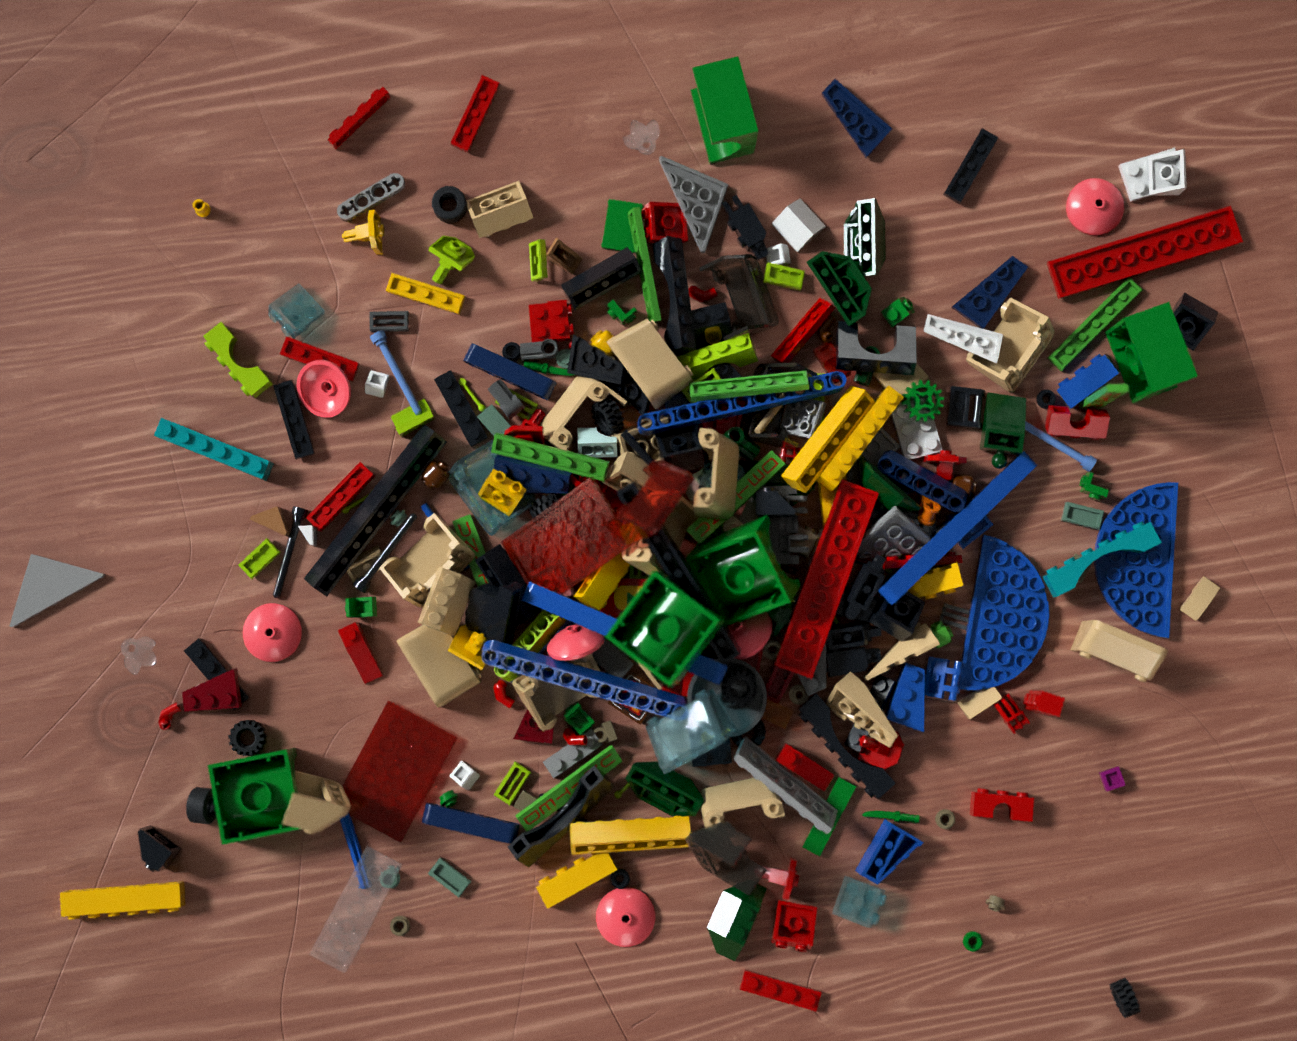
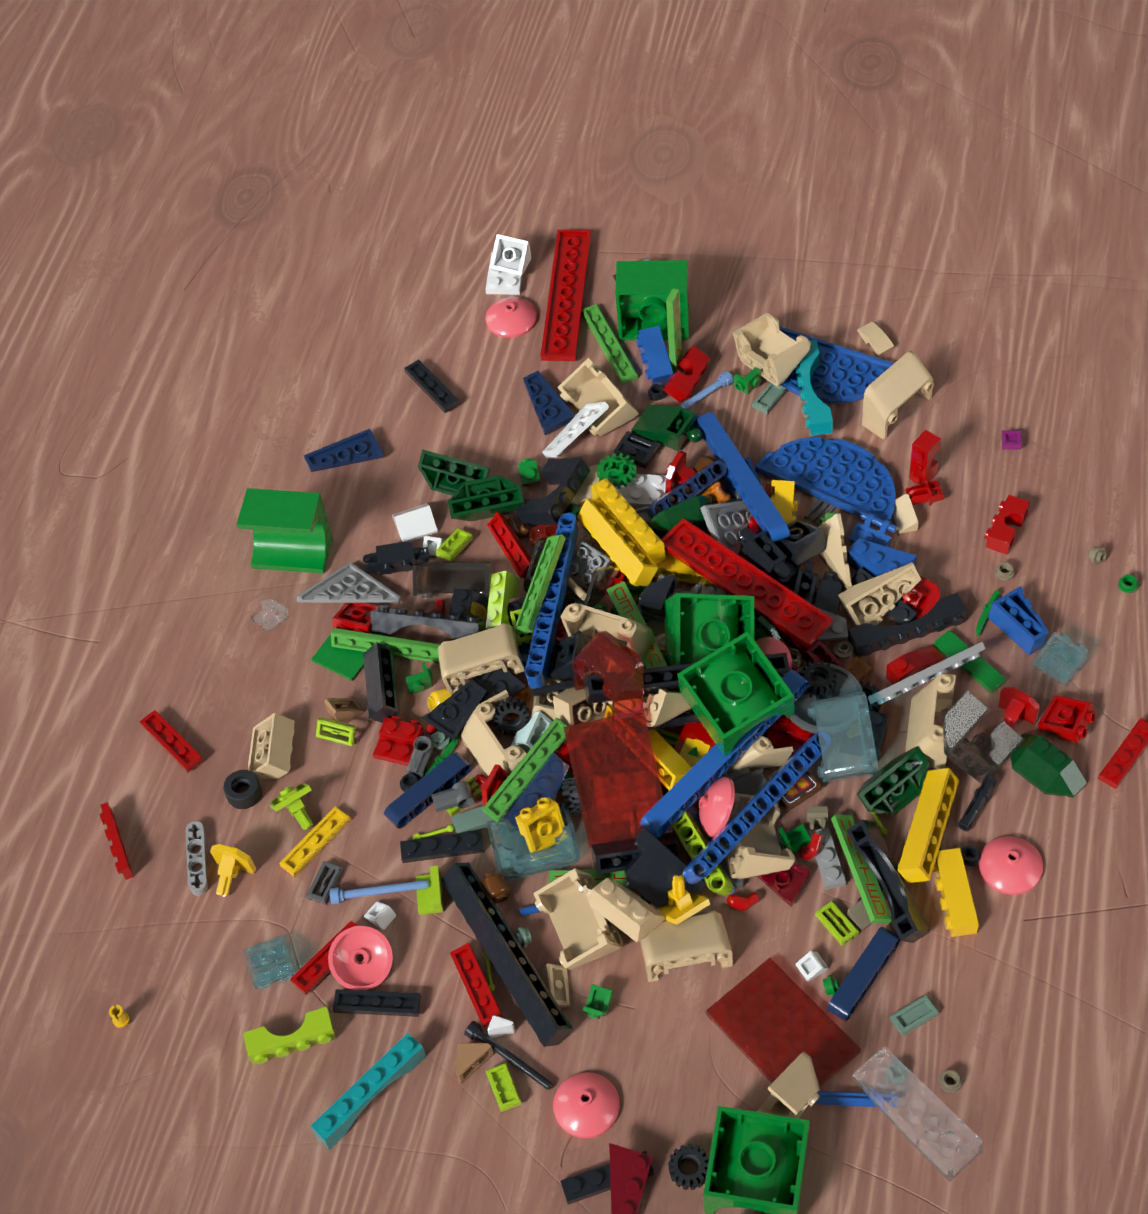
camera: 60 degrees left, 30 degrees down
red slope [338,622,383,684] -> none
black piece [353,513,417,593] -> none
none -> tan windscreen [733,313,811,386]
none -> black pin [957,775,998,832]

